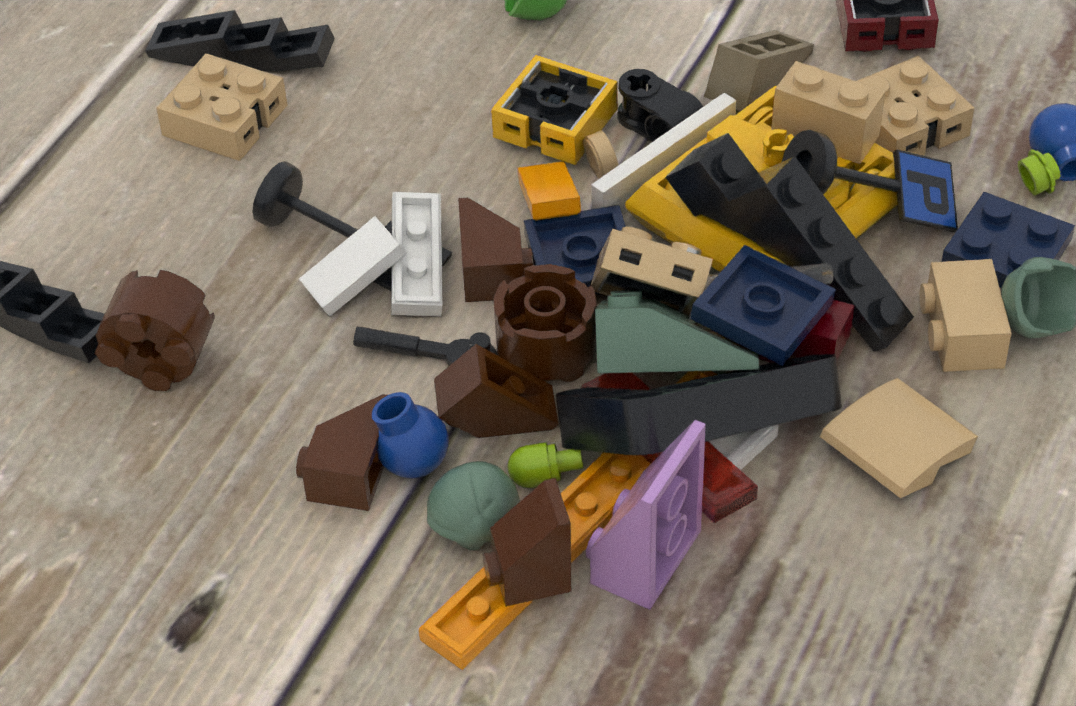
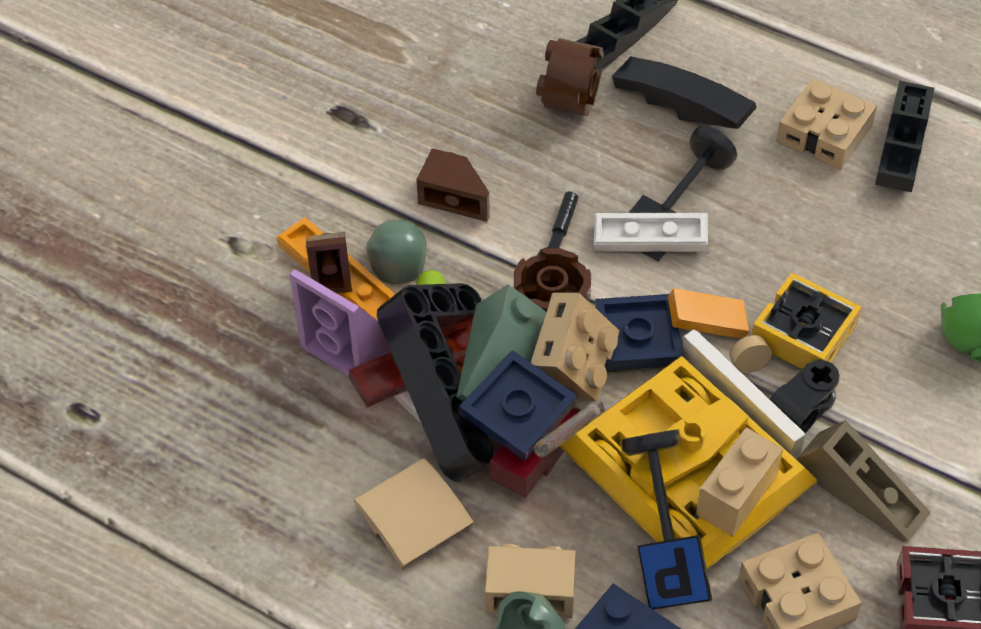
camera: 95 degrees right, 5 degrees up
white tile [299,216,407,316] -> none
blue piece [372,392,449,478] -> none
reddish brown slope [434,344,559,438] -> none
reddish brown slope [458,197,533,302] -> none
black arch [665,133,914,352] -> none
none -> black slope [612,56,757,129]

